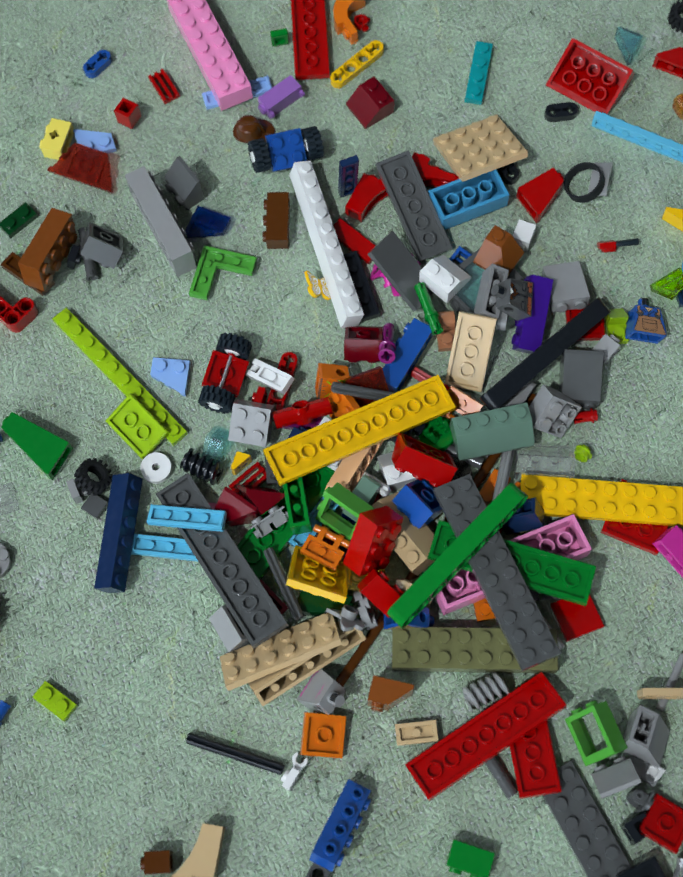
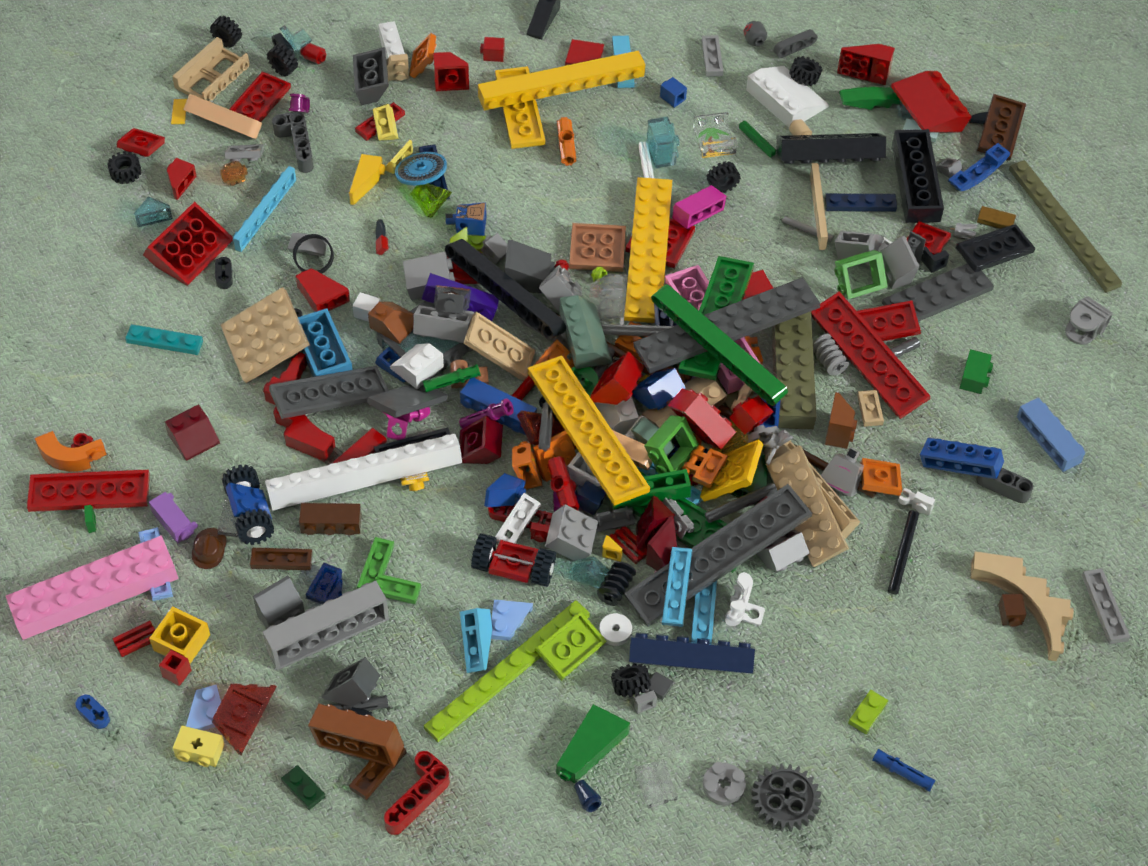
camera: 95 degrees left, 15 degrees down
yellow beam [330,40,384,88] -> none
dark blue tile [338,155,359,198] -> none
none -> yellow brick [149,606,210,664]
none -> reddish brown plate [250,548,313,570]
none -> medium azure slope [460,608,492,673]
none -> blue slope [484,473,526,507]
none -> nougat plate [569,223,626,272]
none -> white piece [725,572,765,626]

